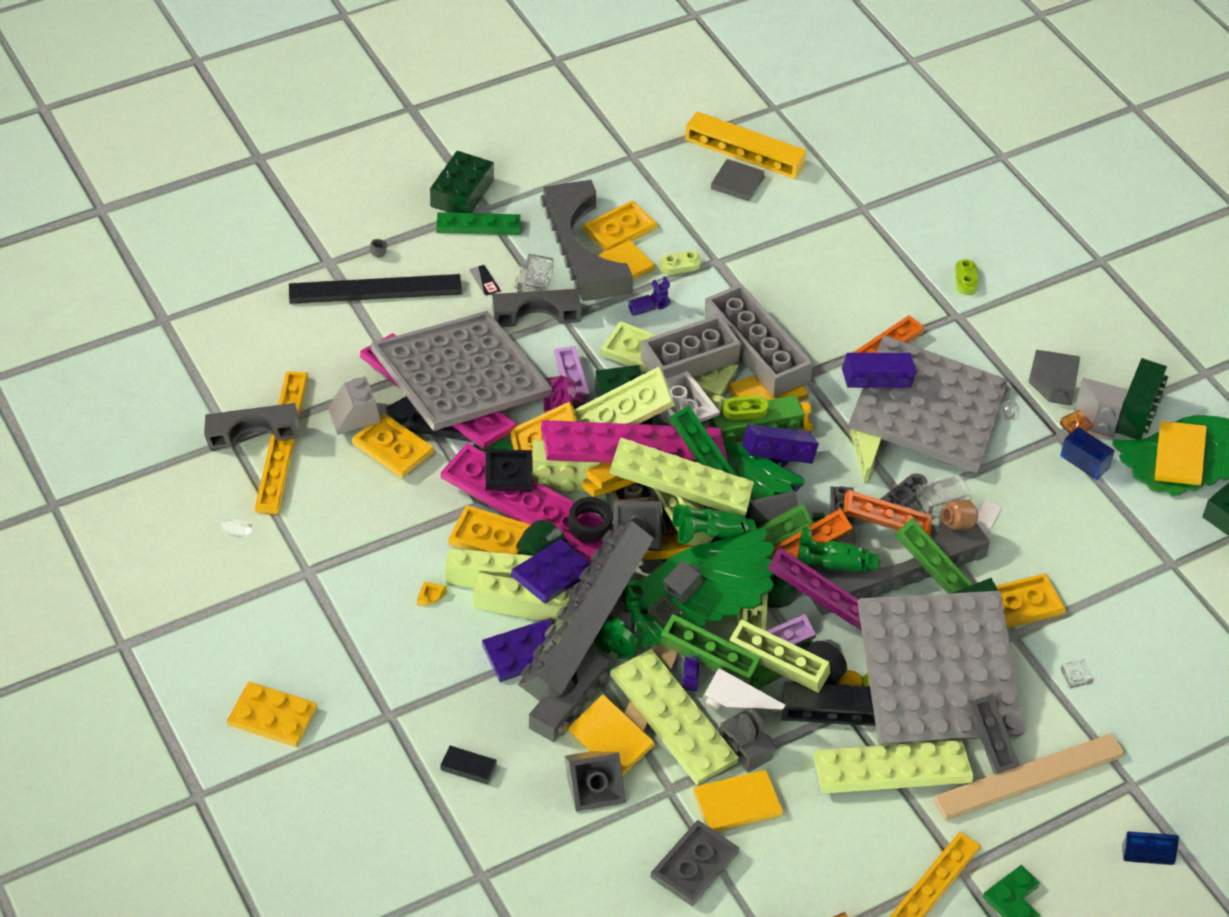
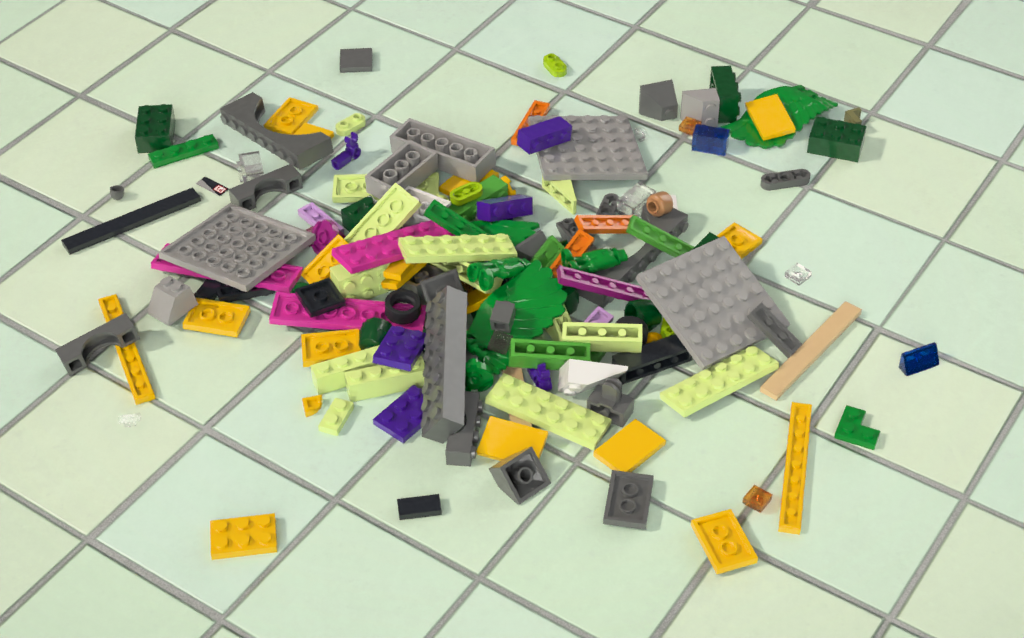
camera: 25 degrees left, 5 degrees down
yellow brick [685,111,807,179] -> none
none -> yellowish green plate [318,398,354,436]
none -> dark green helmet [624,299,662,332]
none -> dark grey beam [760,169,811,191]

